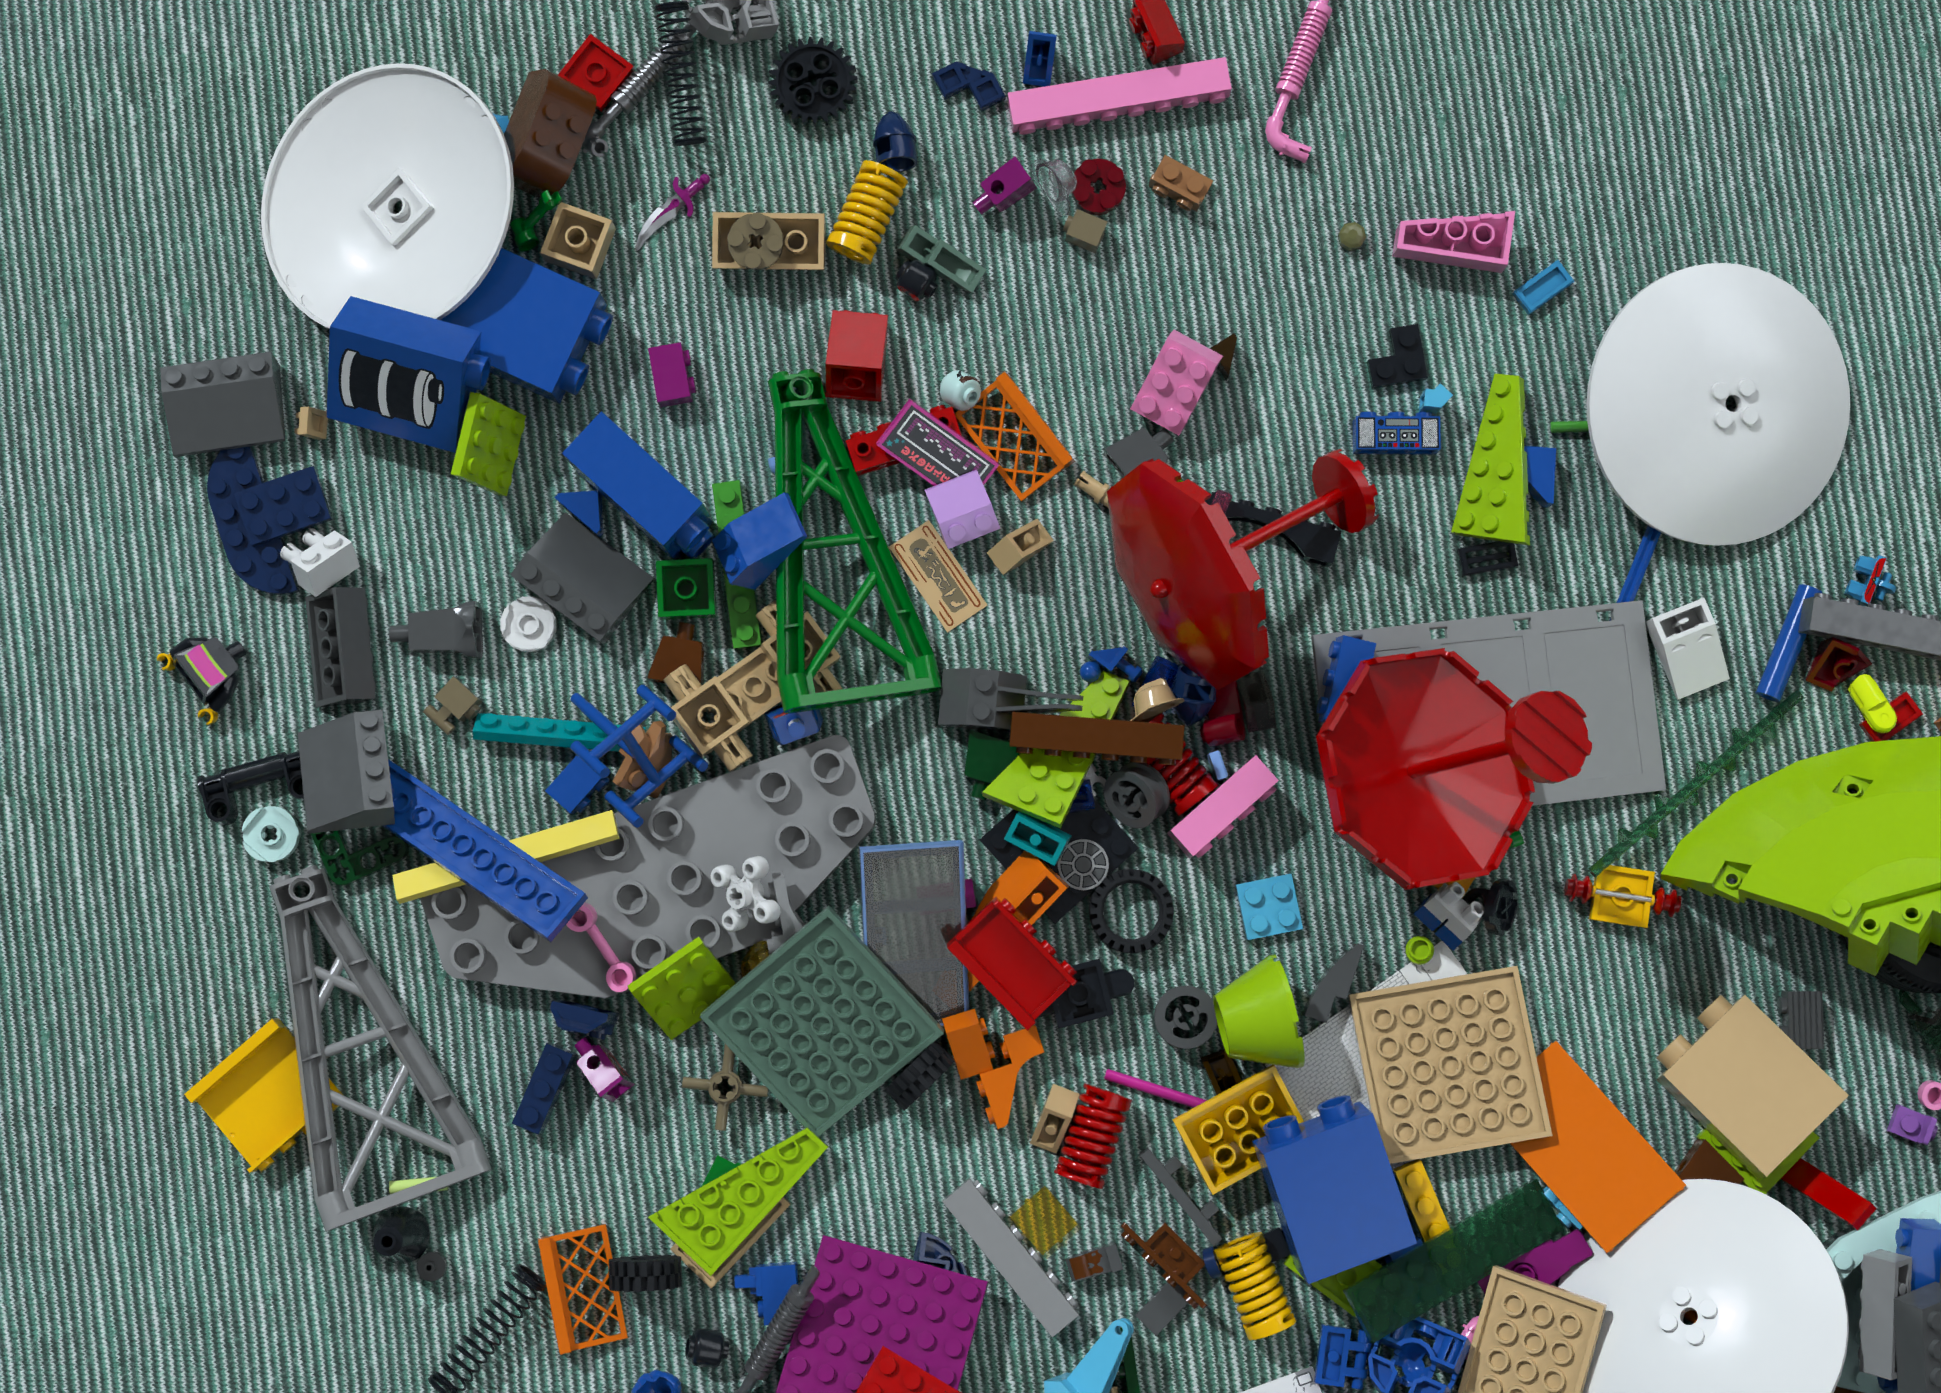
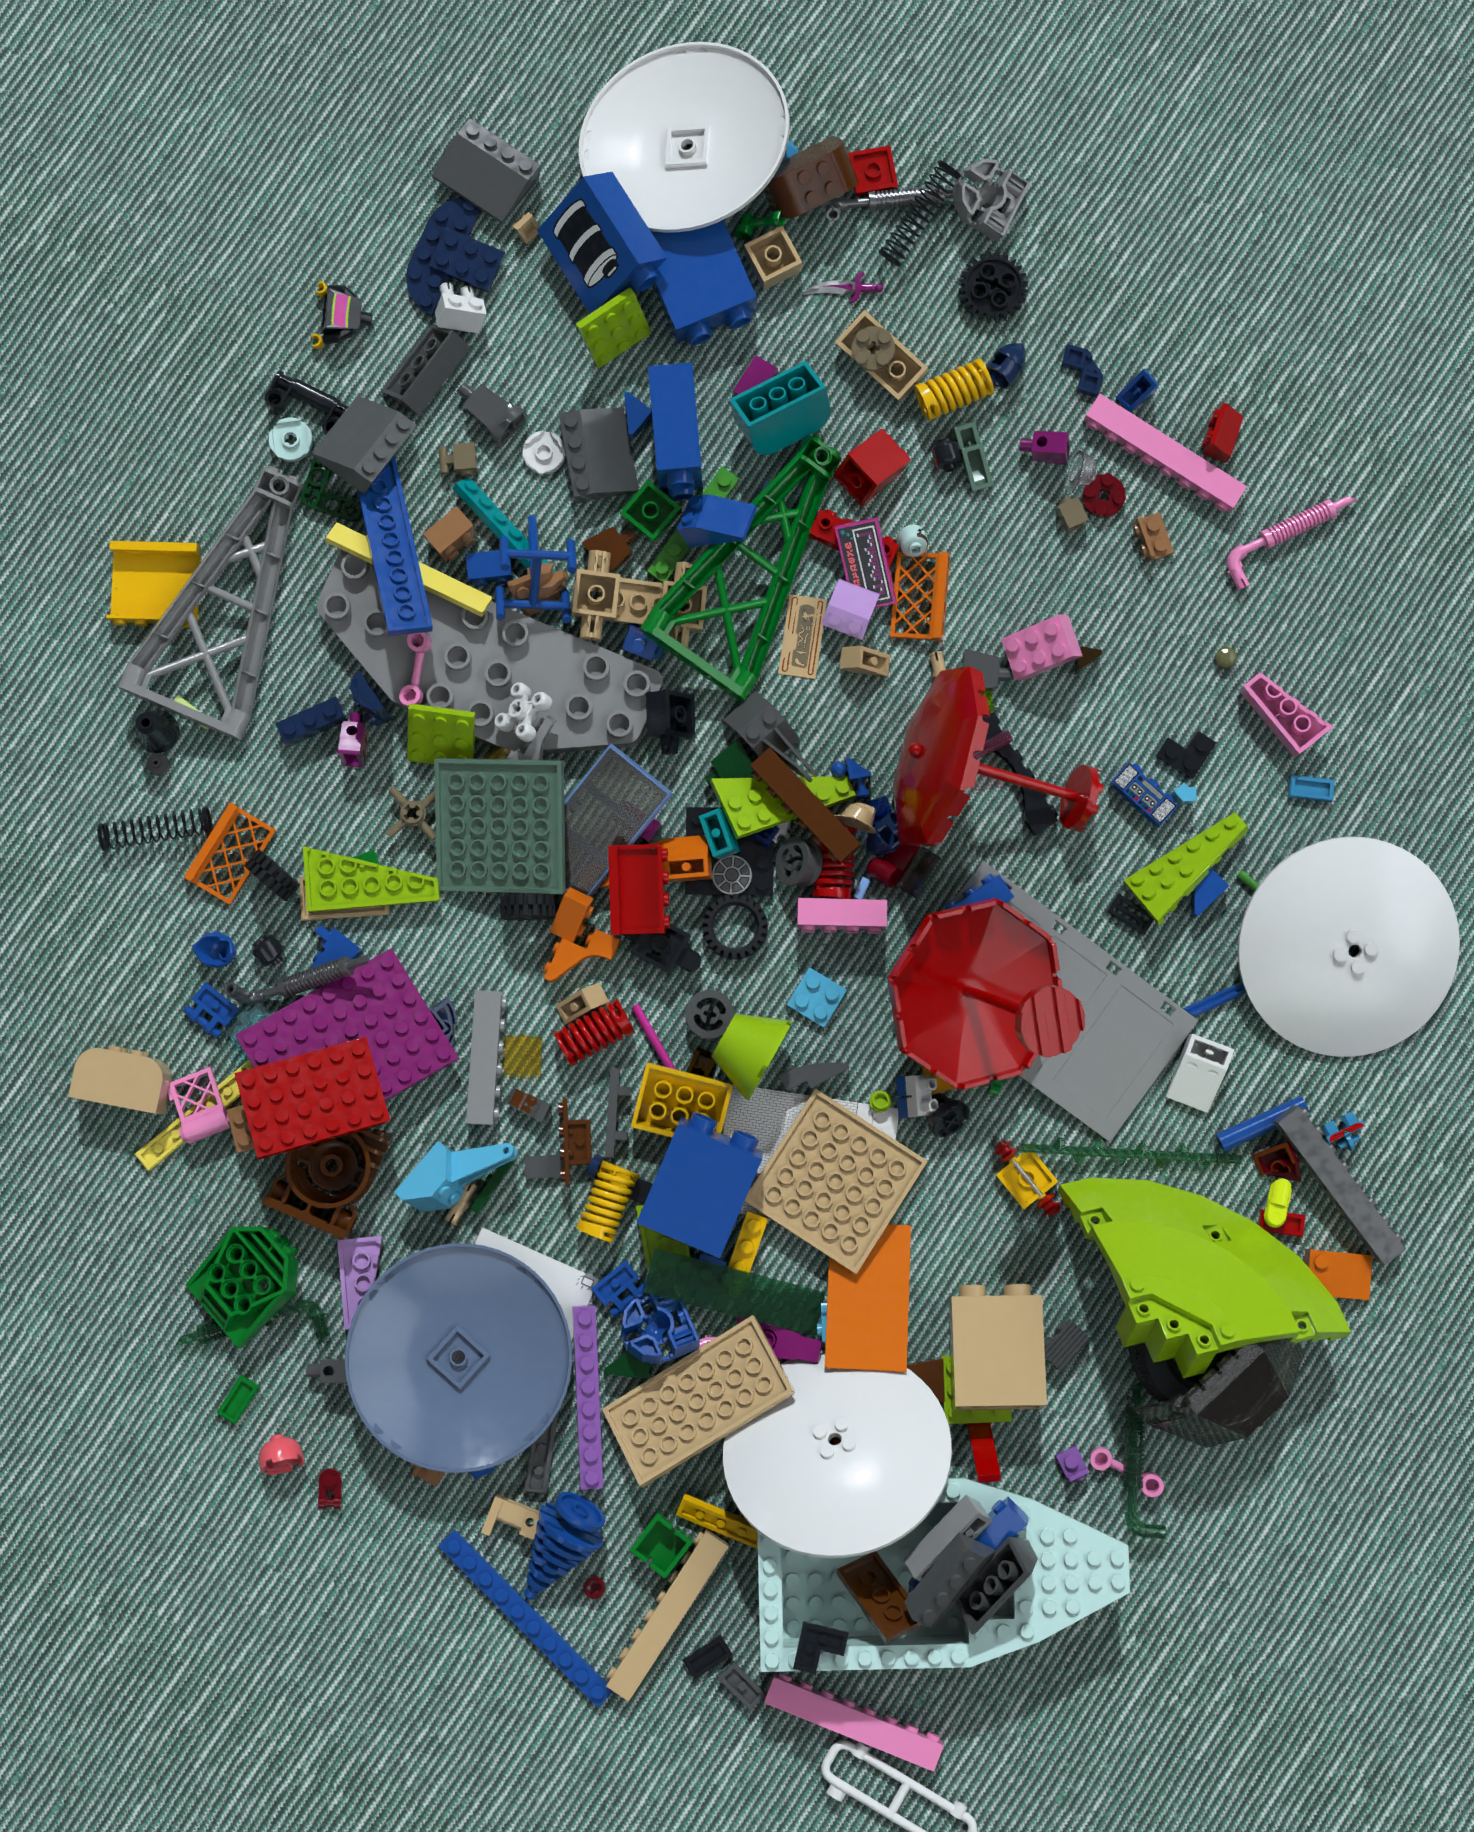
camera: 45 degrees right, 0 degrees up
none -> medium nougat brick [423,506,478,563]
none -> black hinge [646,689,695,755]
none -> teal brick [729,361,831,455]

